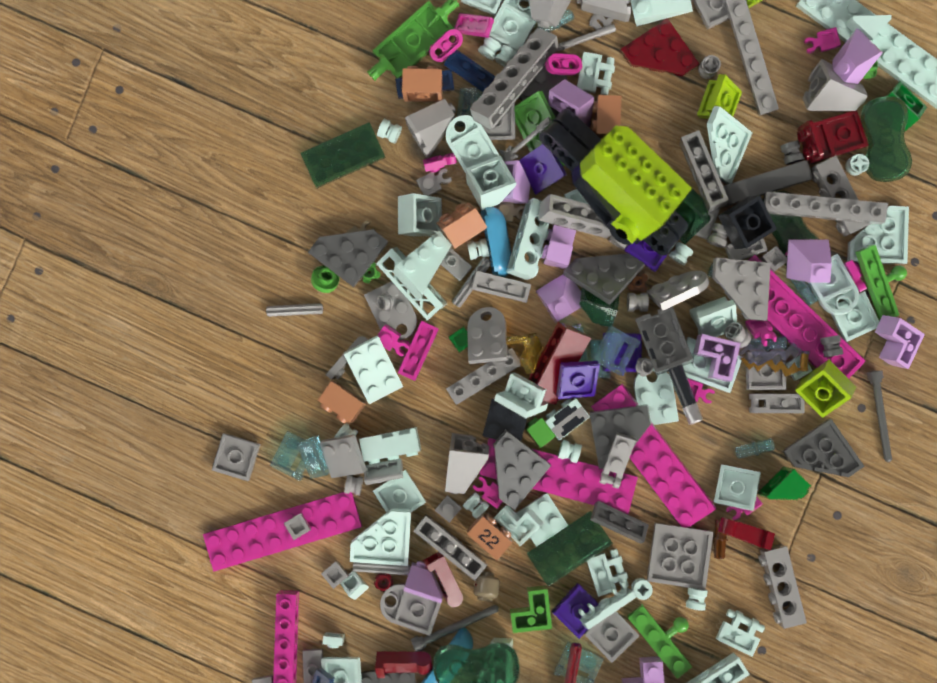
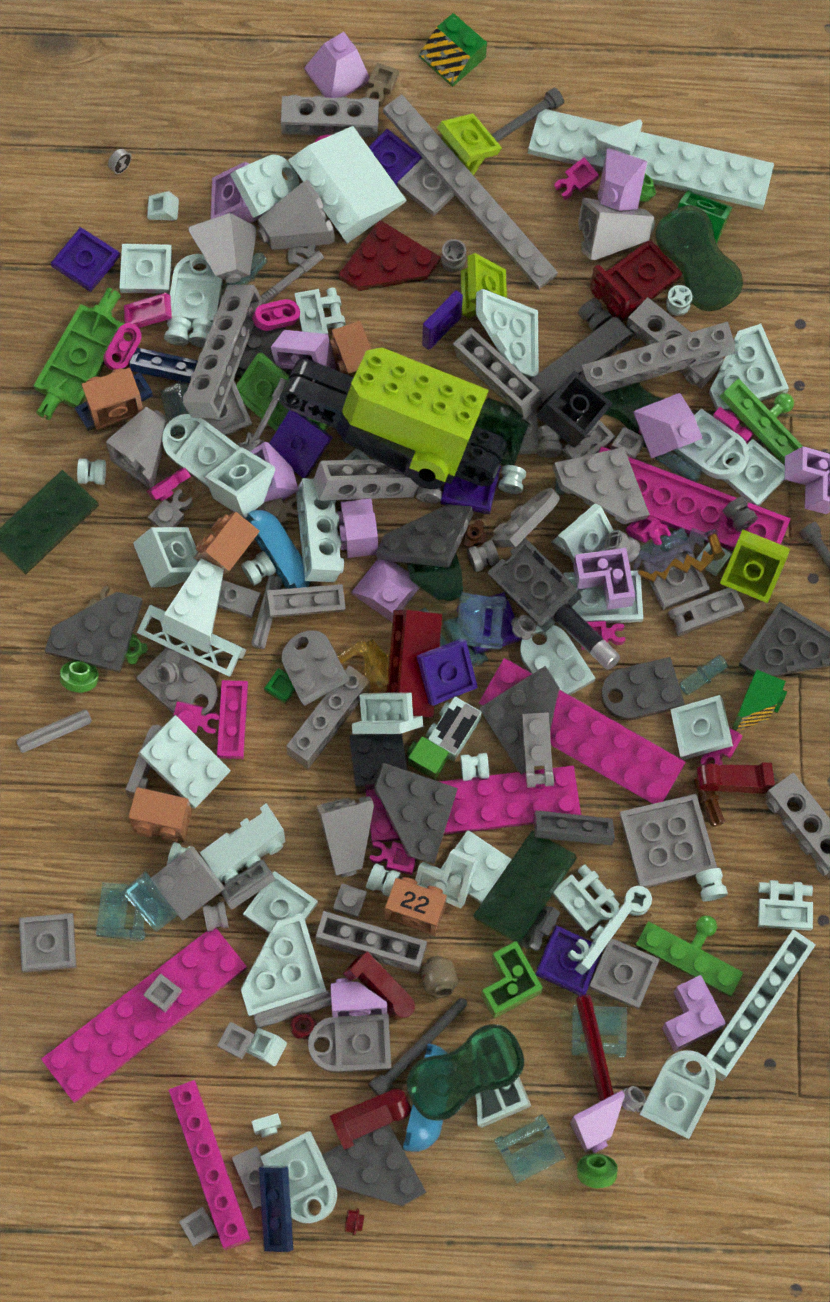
camera: 25 degrees left, 15 degrees down
none -> dark purple plate [422,290,463,350]
none -> dark grey plate [520,904,560,951]
none -> dark grey plate [601,657,685,721]

